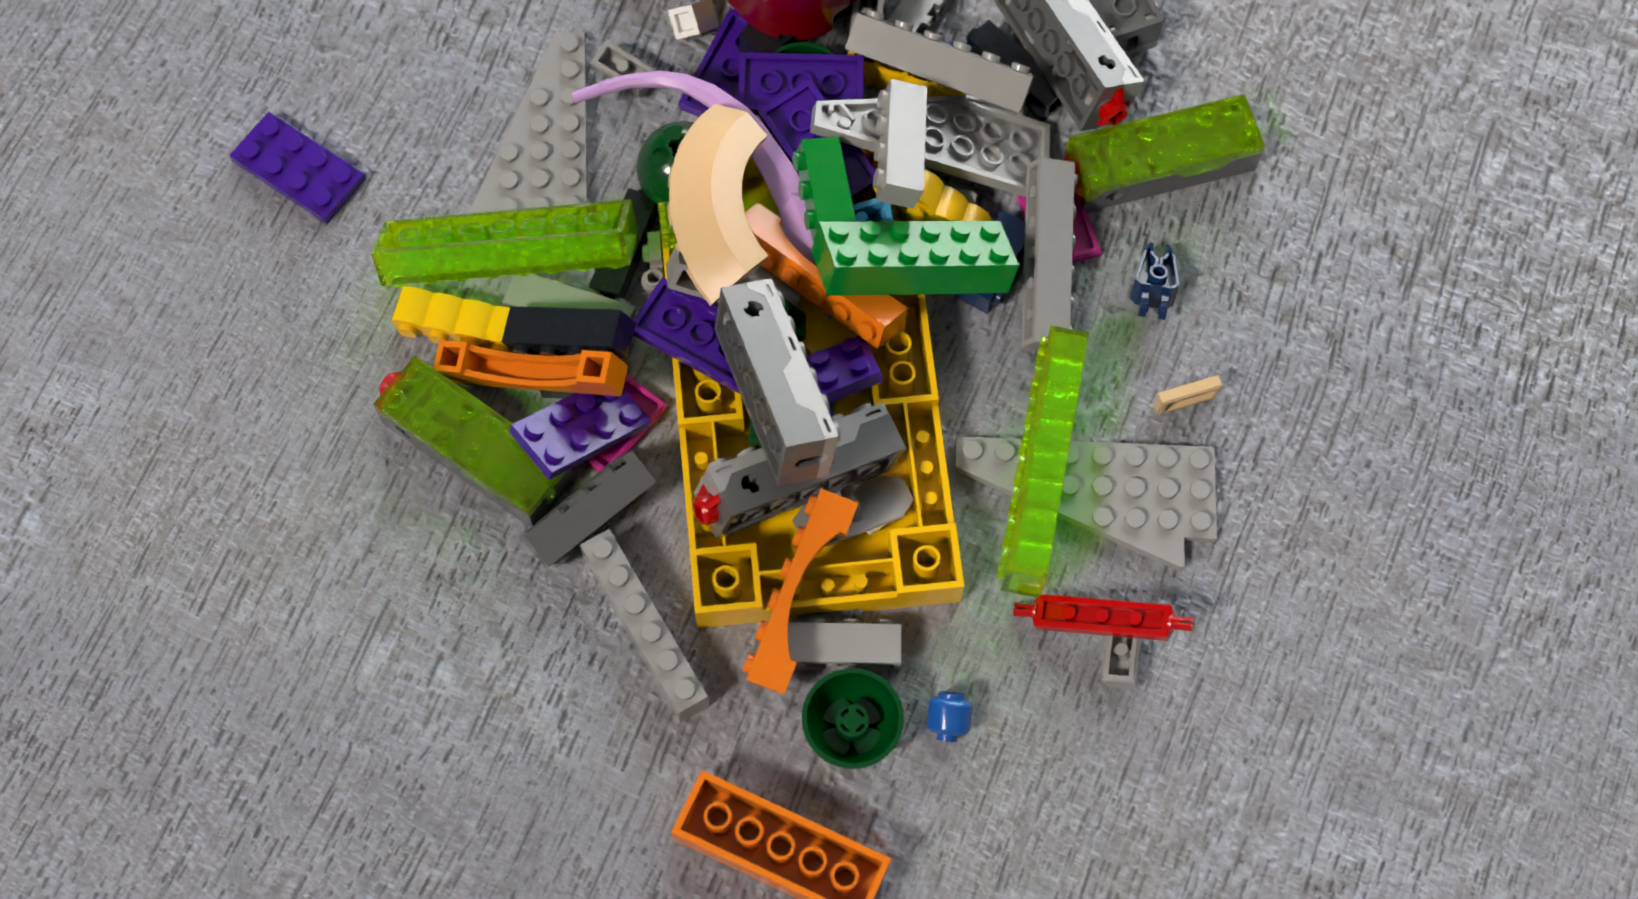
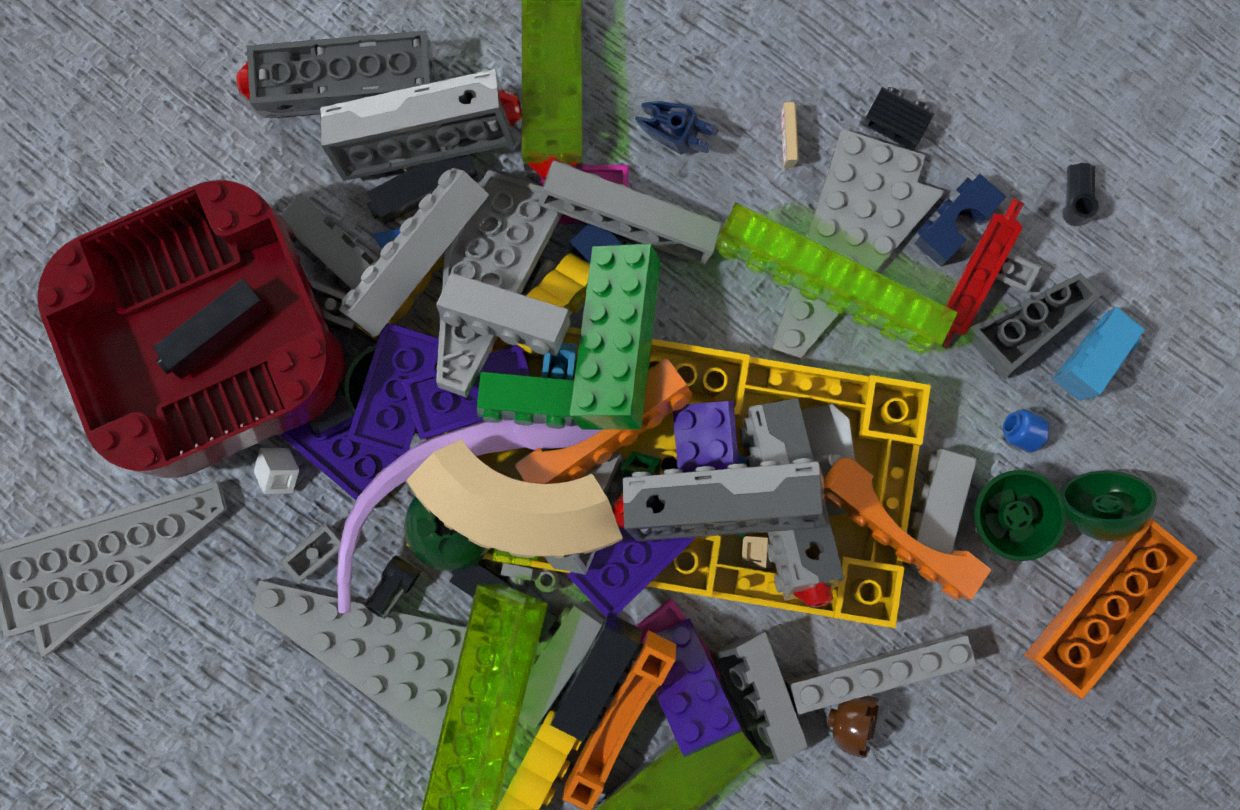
camera: 75 degrees left, 15 degrees up
none -> black piece [364,555,421,619]
none -> reddish brown cylinder [828,695,879,758]
none -> black brick [862,87,934,151]
none -> dark blue arch [914,174,1006,267]
none -> dark grey wedge [964,273,1102,379]
none -> dark azure wedge [1052,307,1145,401]
none -> dark green piece [1060,471,1157,542]
none -> black piece [1062,163,1099,226]

